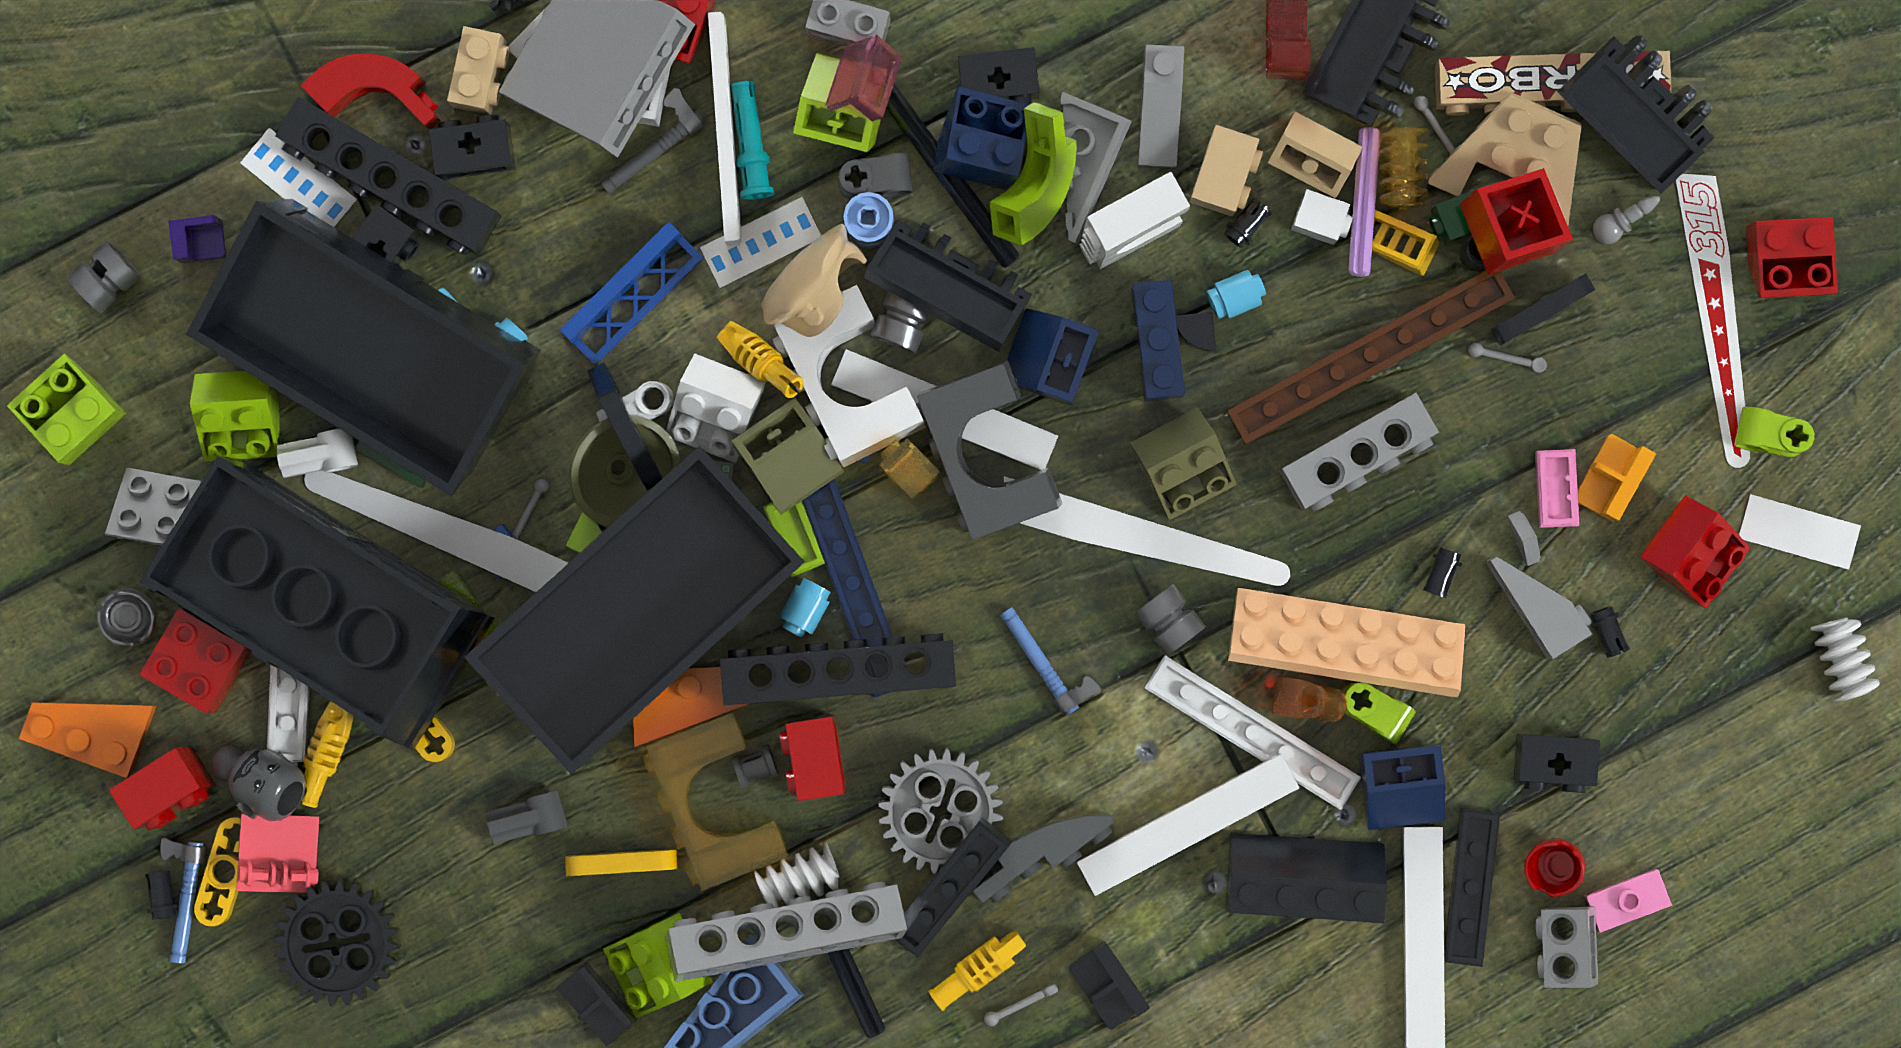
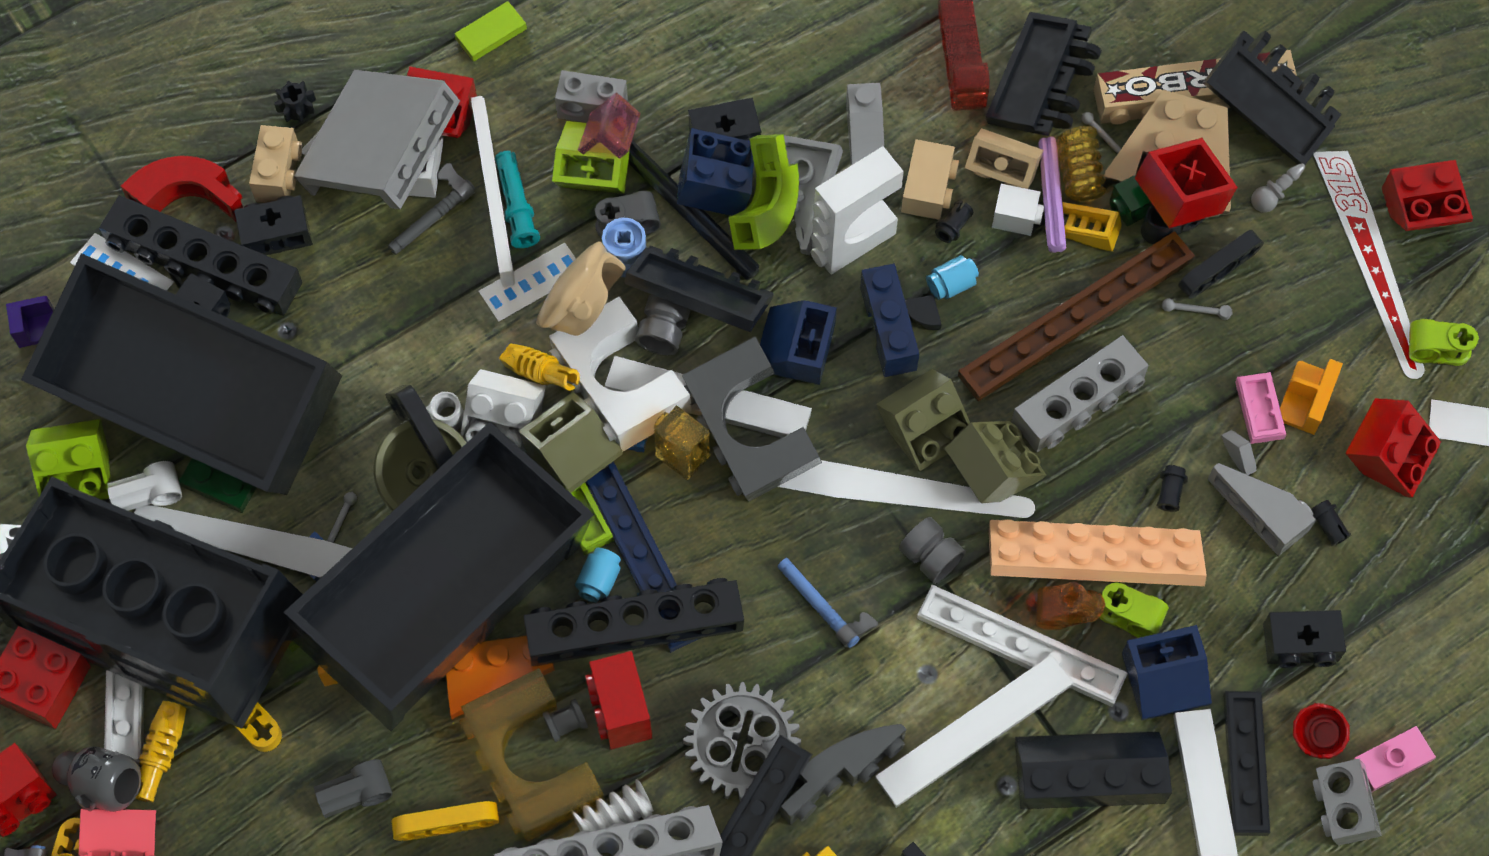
camera: 10 degrees left, 20 degrees down
blue fence [560,222,704,366] -> none
none -> olive slope [945,421,1047,503]

